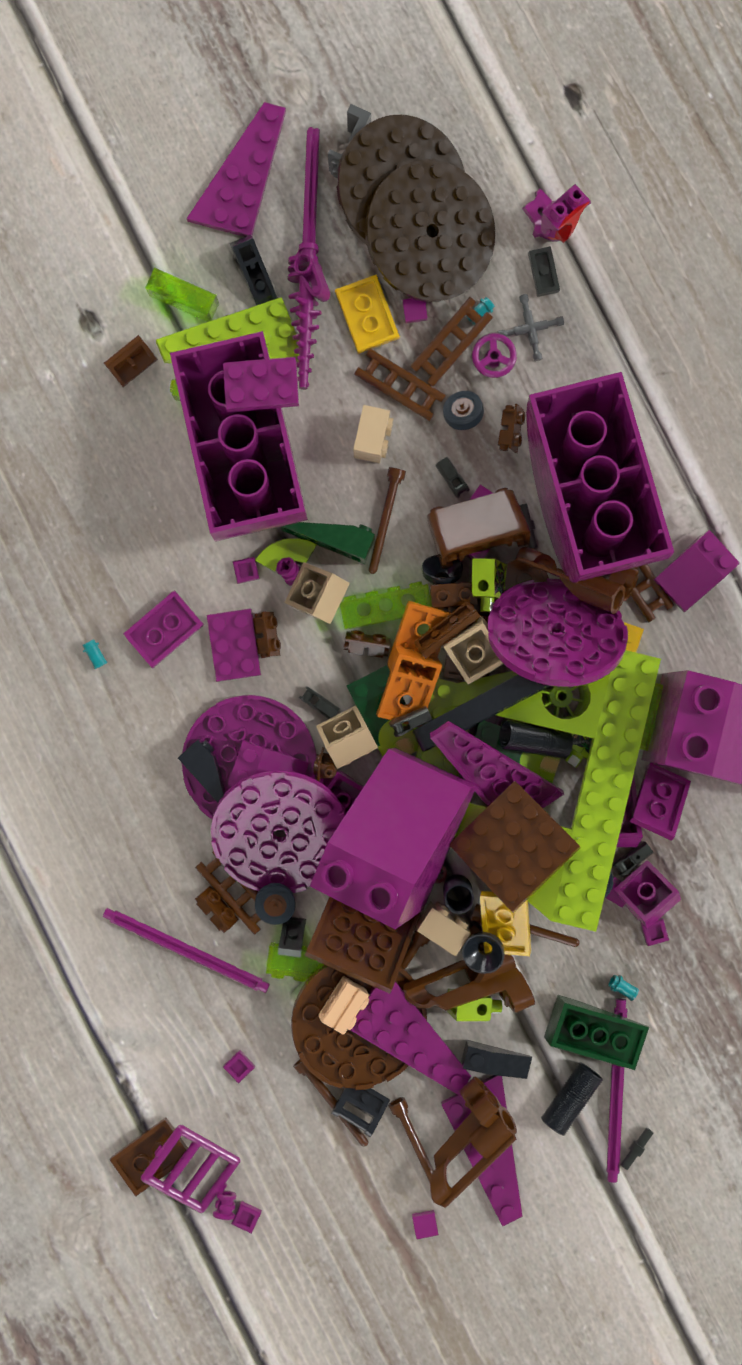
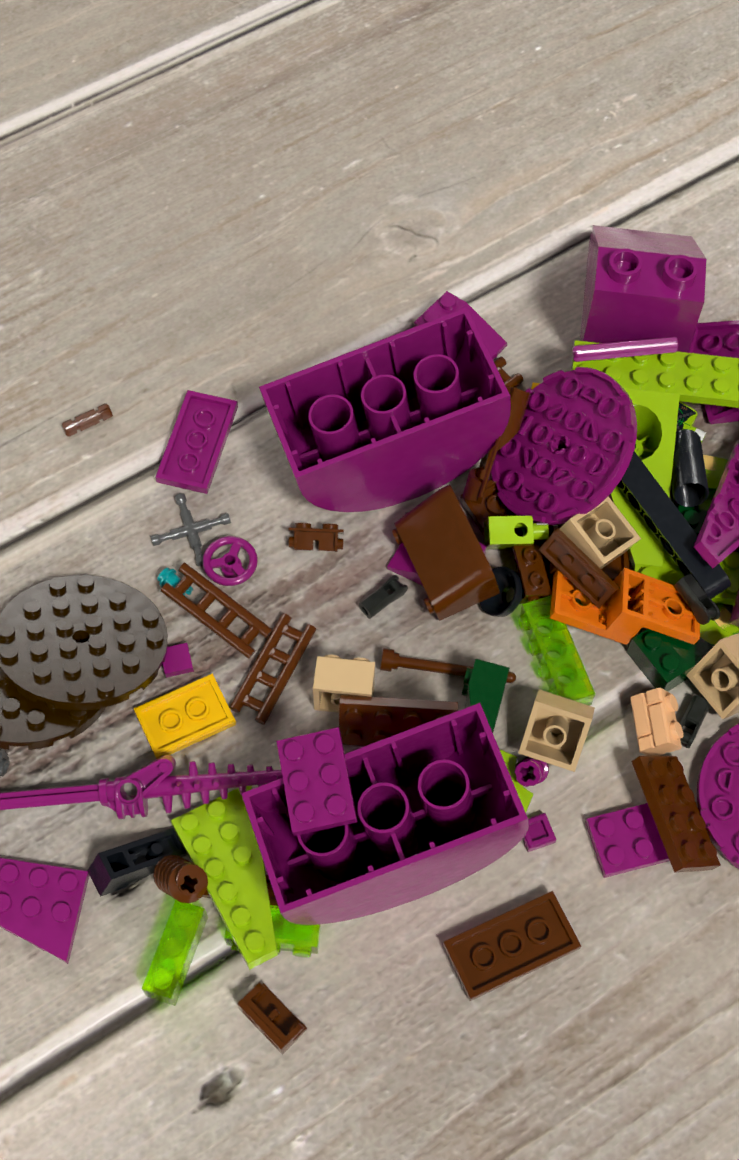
camera: 95 degrees left, 25 degrees down
teal pin [82,639,108,669] -> none
magenta plate [123,590,204,668] -> none
reddish brown hinge [253,611,281,658] -> none
reddish brown hinge [344,630,391,658] -> none
black wheel [443,391,484,430] -> none
magenta hips [522,184,591,243] -> none
pearl dark grey plate [528,246,560,297] -> none
none -> reddish brown axle [62,403,113,437]
none -> reddish brown piece [153,855,208,903]
none -> magenta plate [155,390,238,494]
none -> reddish brown plate [339,695,458,746]
none -> reddish brown plate [443,891,581,1001]
none -> magenta axle [572,336,678,362]
none -> light nougat brick [630,688,683,756]
none -> reddish brown plate [631,756,721,873]

